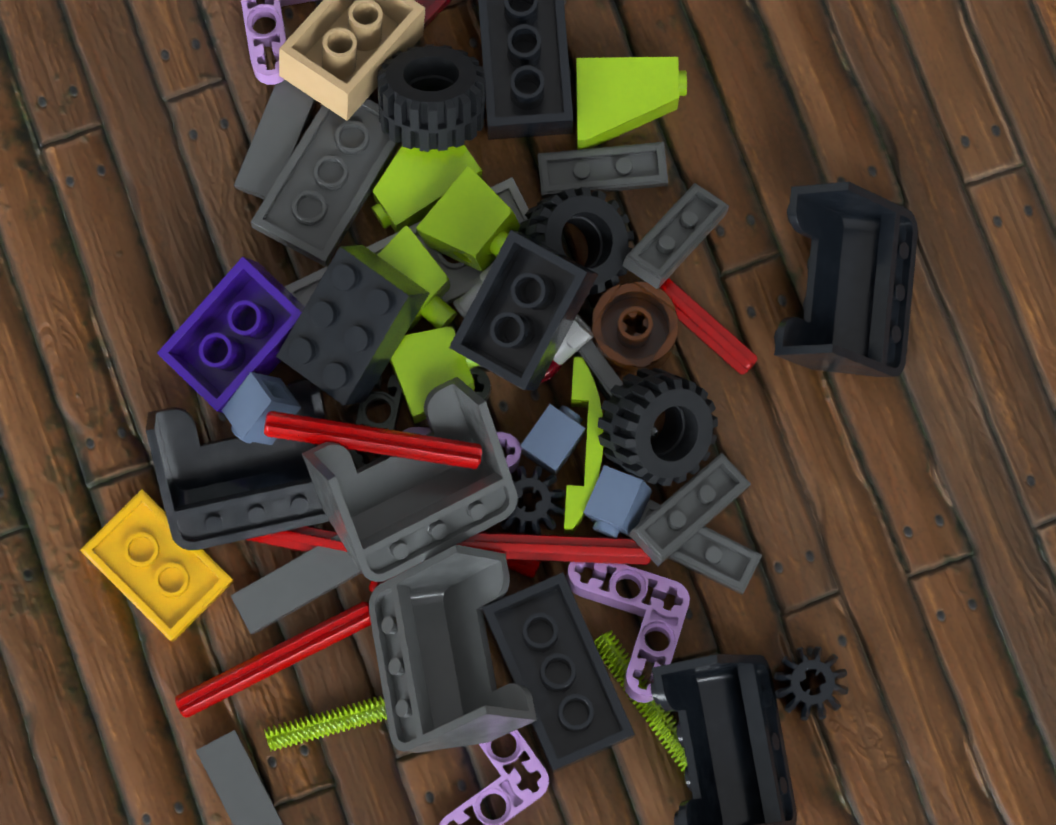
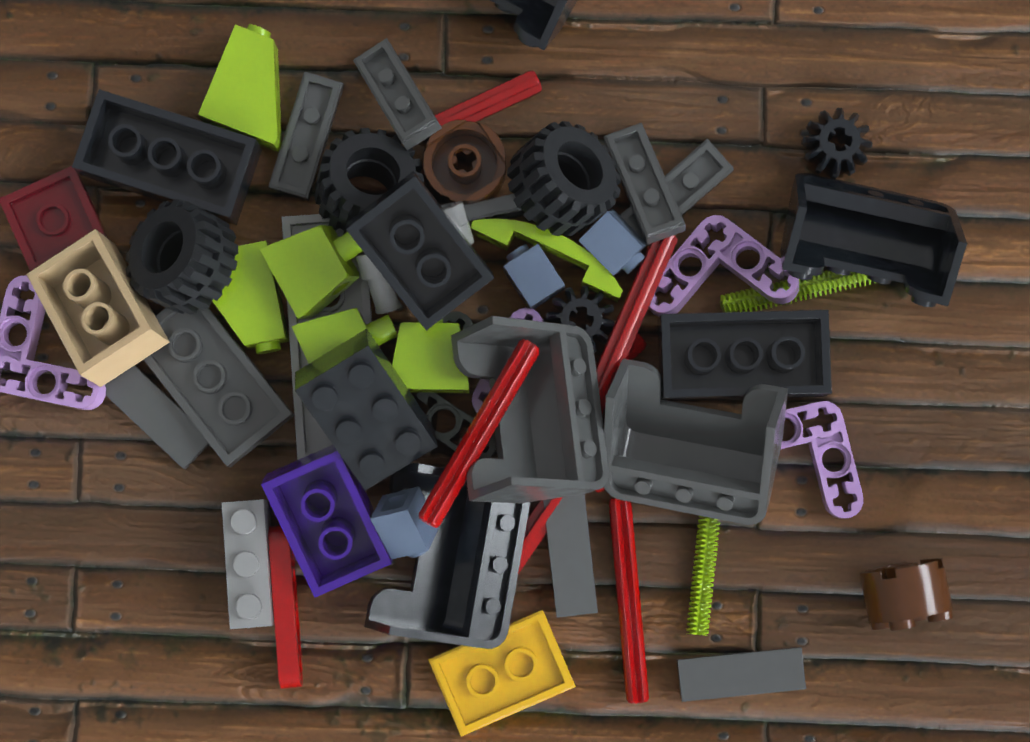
camera: 70 degrees left, 5 degrees up
none -> light grey brick [222,499,274,629]
none -> red beam [268,525,303,689]

